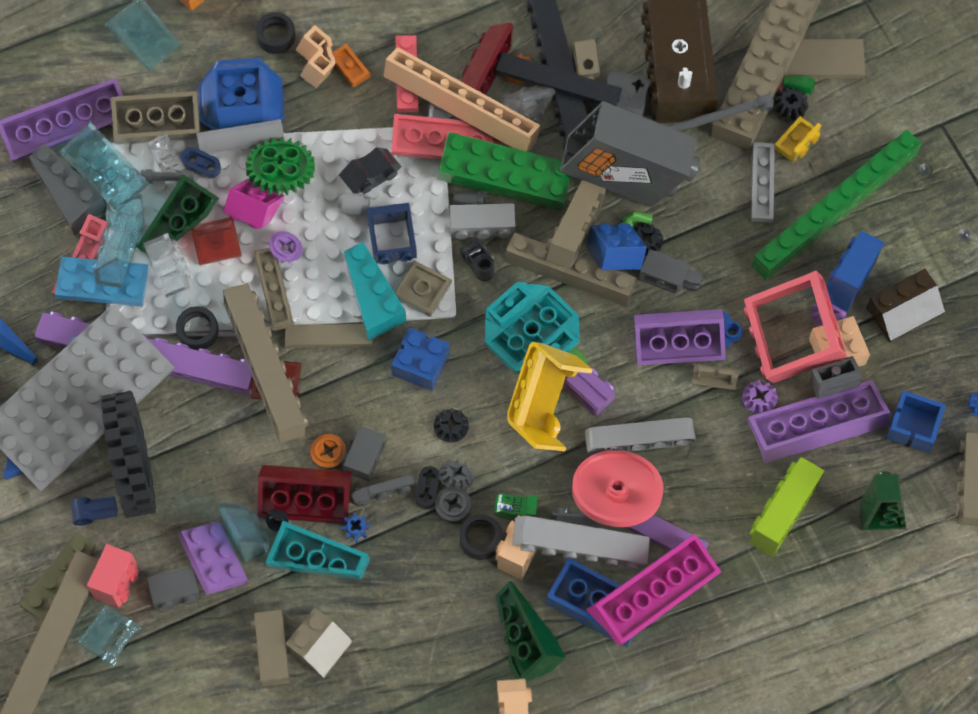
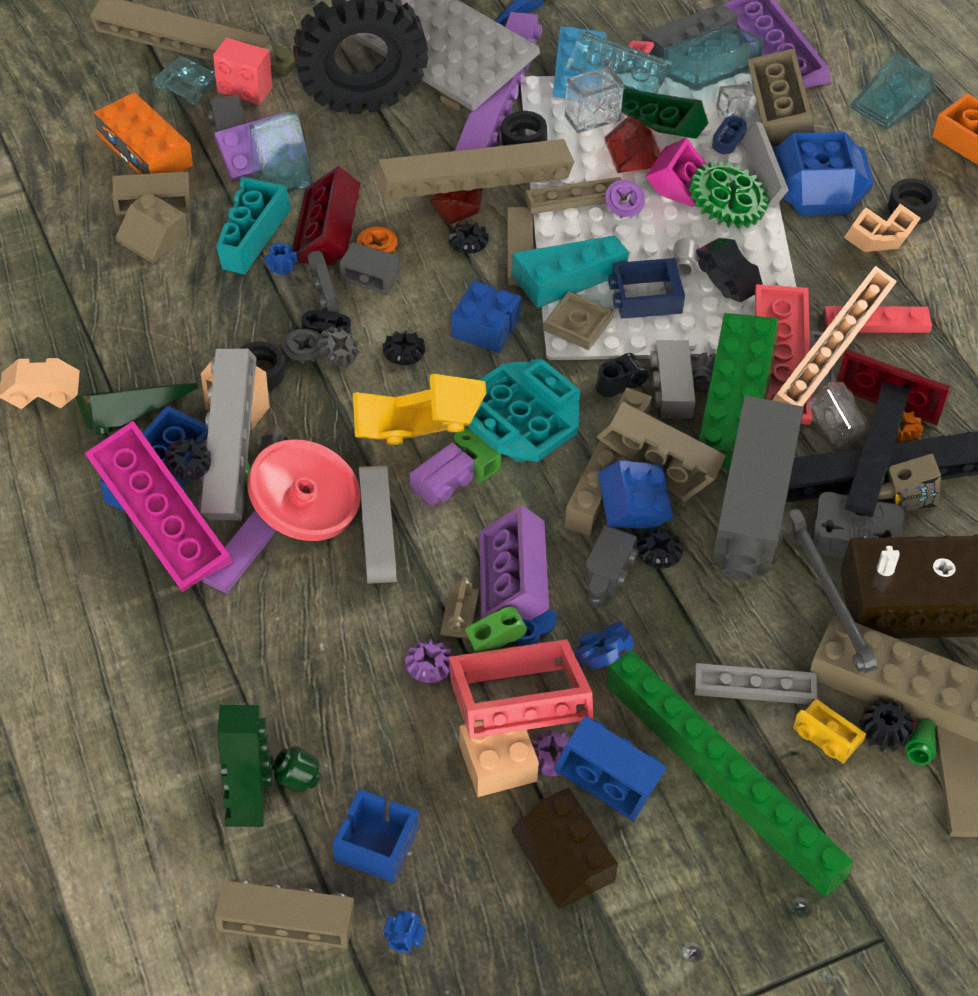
camera: 90 degrees right, 15 degrees down
dark grey bar [141,169,194,184] -> none
black plate [266,509,289,532] -> none
orange plate [332,43,370,87] -> none
green leg [494,494,538,520] -> none
bright green arm [621,210,653,227] -> none
medium lavender arch [748,380,890,464] -> none
lime brick [749,457,824,558] -> none
dark grey brick [810,356,861,399] -> none
none -> orange brick [93,92,193,174]
none -> black gear [165,437,211,481]
none -> dark green head [272,746,321,793]
none -> black gear [448,221,489,254]
none -> bright green leg [465,606,527,653]
none -> blue plate [574,622,634,669]

